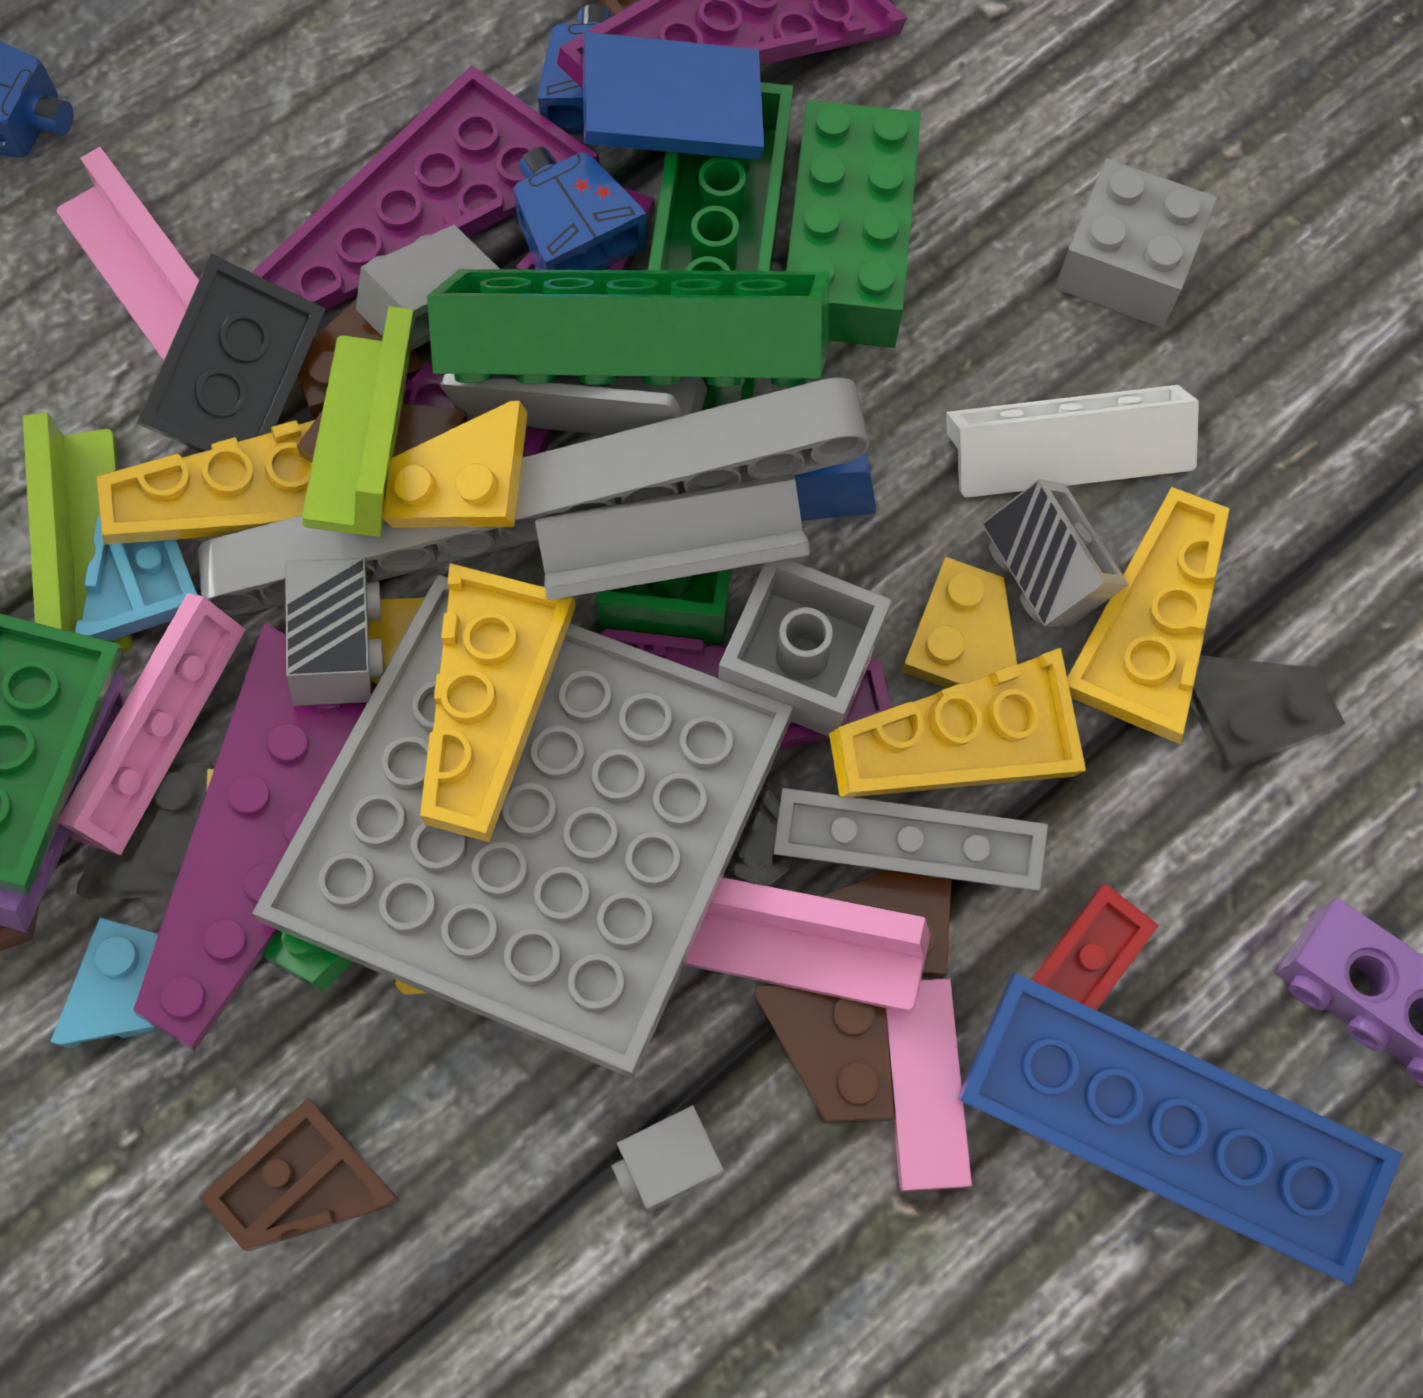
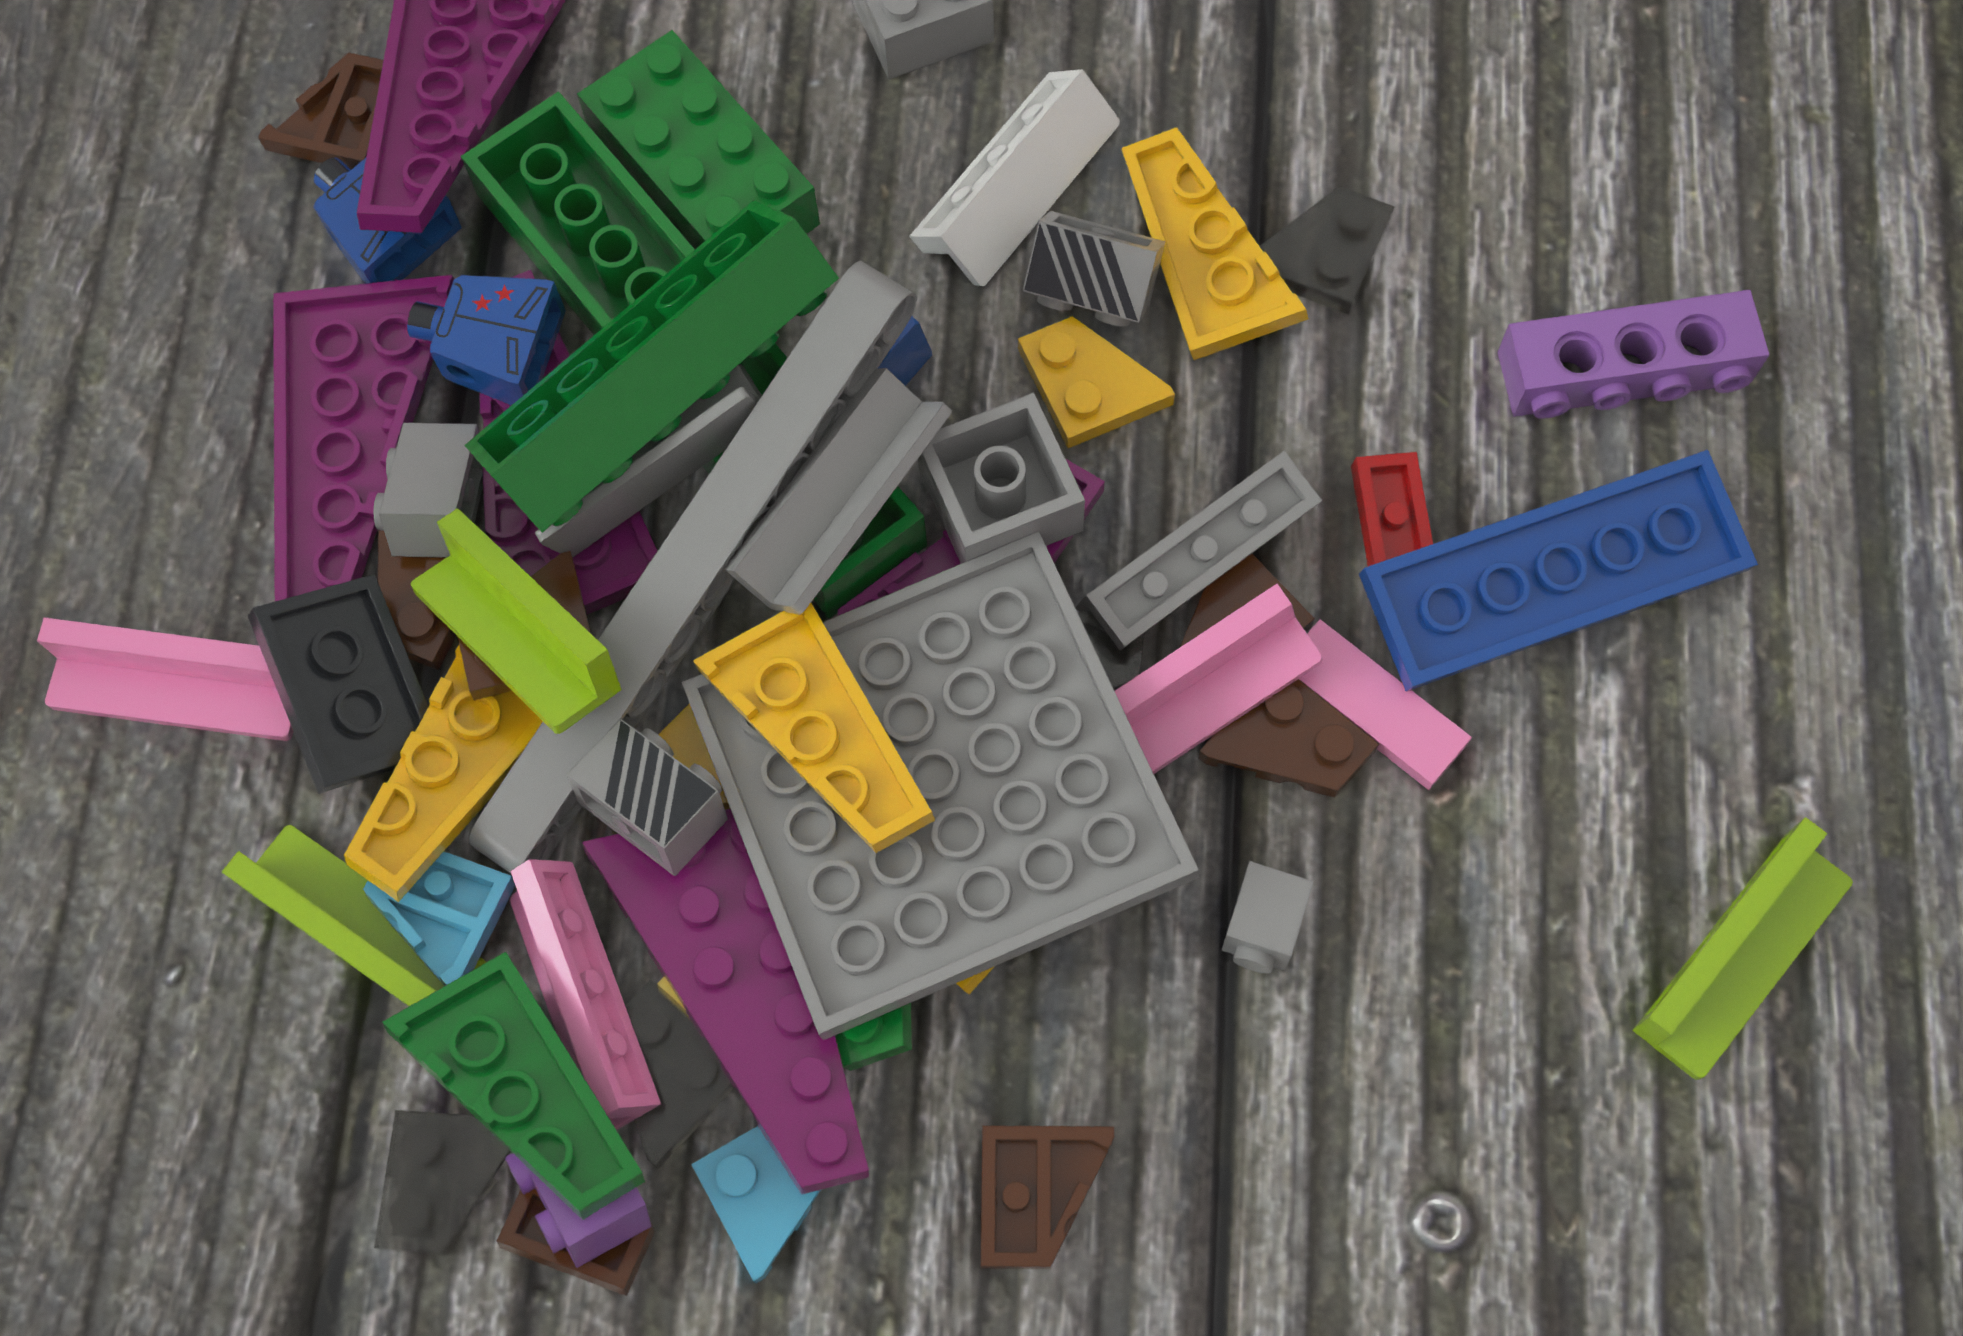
camera: 40 degrees left, 0 degrees up
yellow wing [383,401,528,528] -> none
blue tile [582,32,764,160] -> none
yellow wing [829,648,1086,798] -> none

